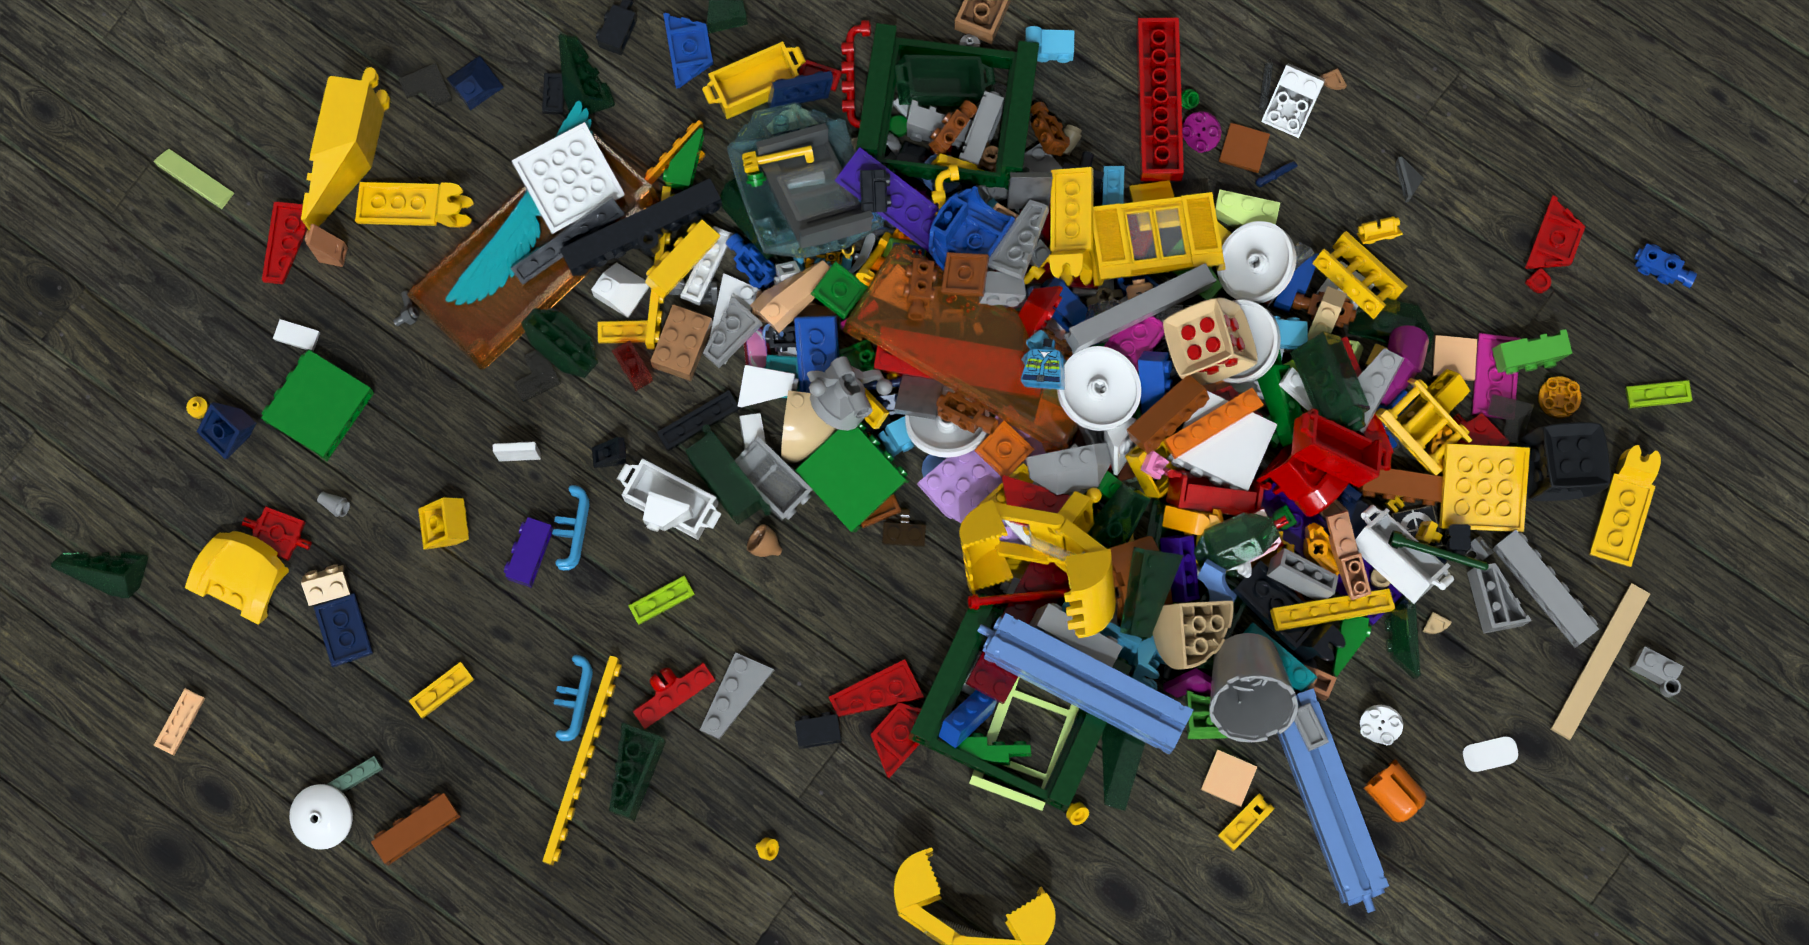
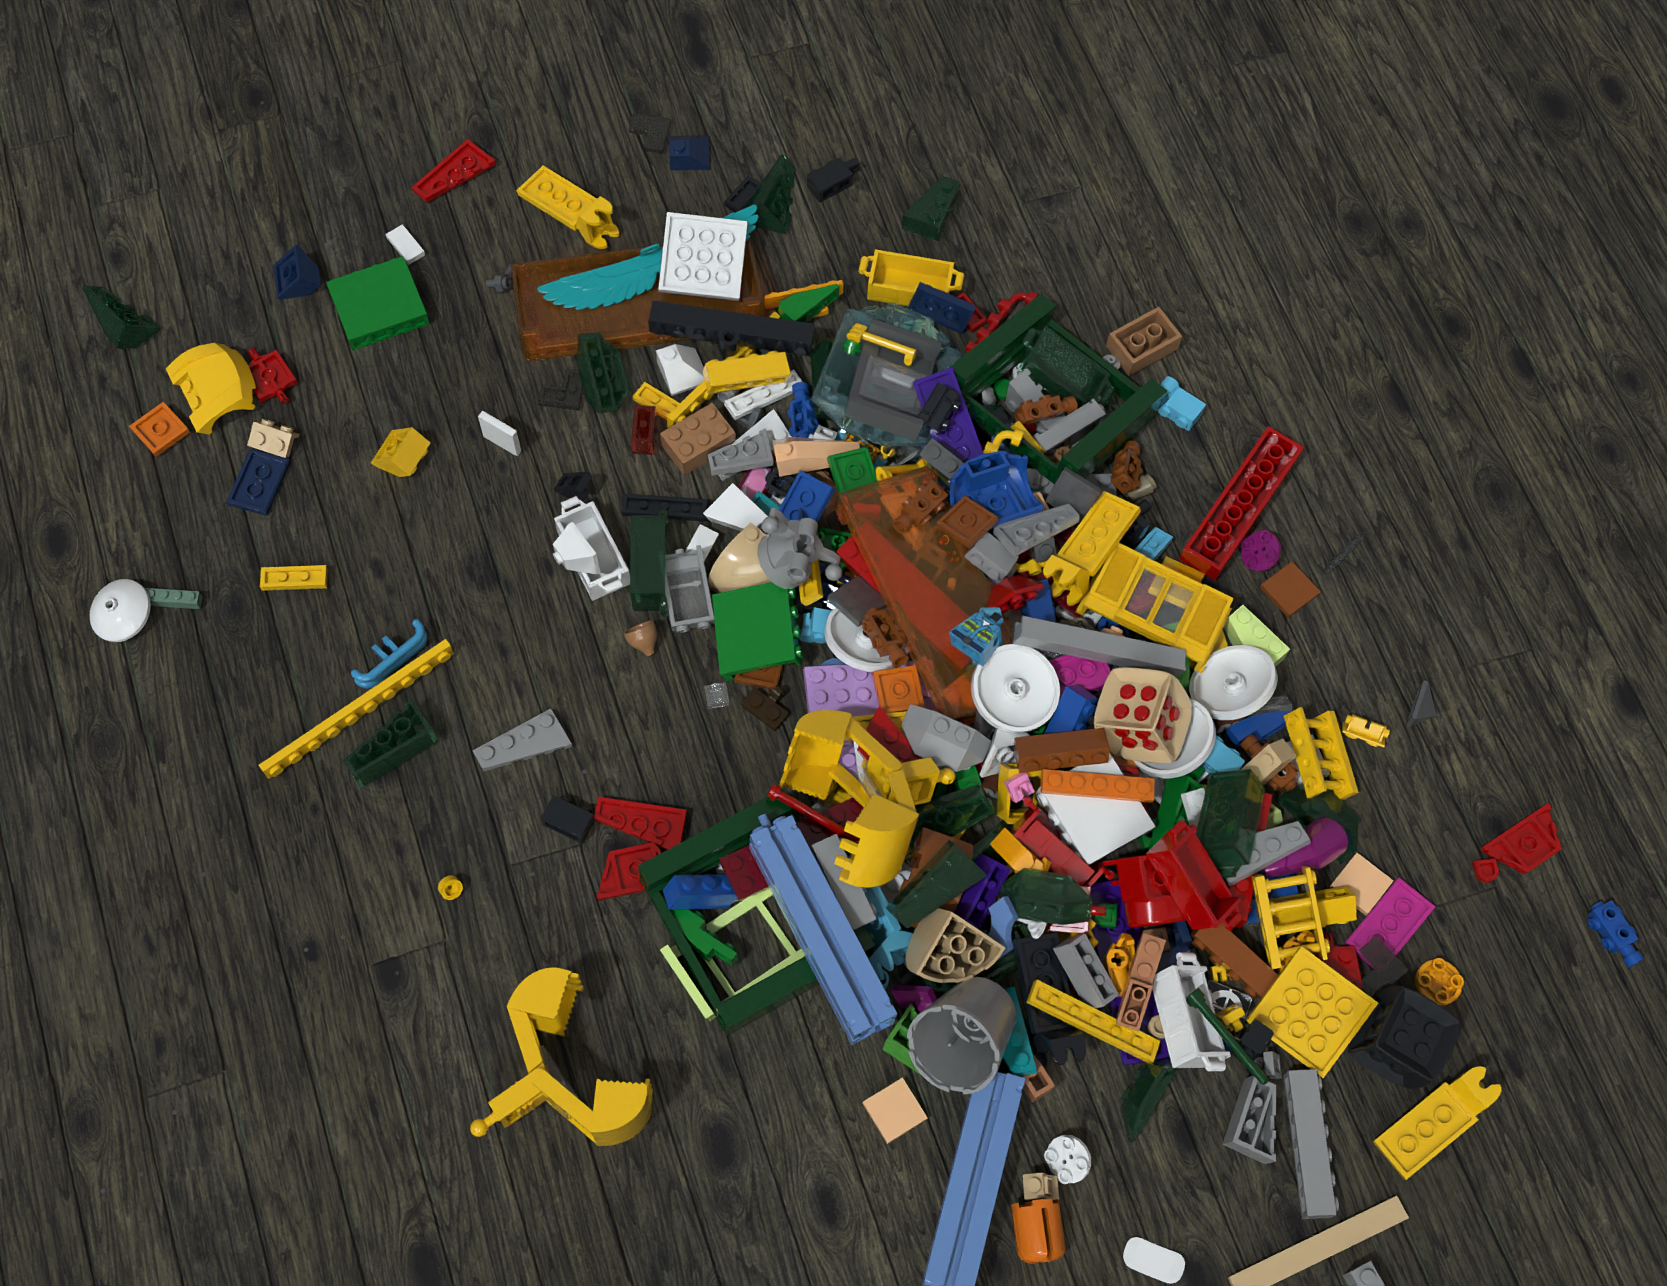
camera: 30 degrees right, 10 degrees down
yellowish green slope [154,149,234,209] -> none
light nougat plate [154,688,205,755] -> none
yellow tile [186,397,209,419] -> none
yellow windscreen [301,67,391,230] -> none
nougat slope [305,224,348,267] -> none
light grey cone [317,491,350,517] -> none
dark orange brick [371,793,461,866] -> none
dark purple brick [504,517,553,588] -> none
black plate [510,196,625,285] -> none
dark azure piece [552,485,589,571] -> none
lime tile [628,576,695,625] -> none
red plate [632,662,715,729] -> none
blue wing [663,13,713,89] -> none
yellow tile [1066,803,1089,825] -> none
clear green wedge [1101,723,1146,811] -> none
green plate [1181,89,1199,110] -> none
yellow plate [1218,793,1275,851] -> none
dark blue piece [1255,161,1298,187] -> none
white slope [1261,63,1325,138] -> none
light grey tile [1294,703,1329,752] -> none
medium nougat tile [1319,68,1347,90] -> none
green slope [1331,617,1372,677] -> none
tan tile [1422,612,1452,634] -> none
bright green wedge [1492,329,1572,375] -> none
lime tile [1625,380,1692,408] -> none
none -> orange plate [129,402,190,457]
none -> clear tile [704,682,730,709]
none -> dark grey brick [919,438,964,482]
none -> tan window [1023,1173,1059,1202]

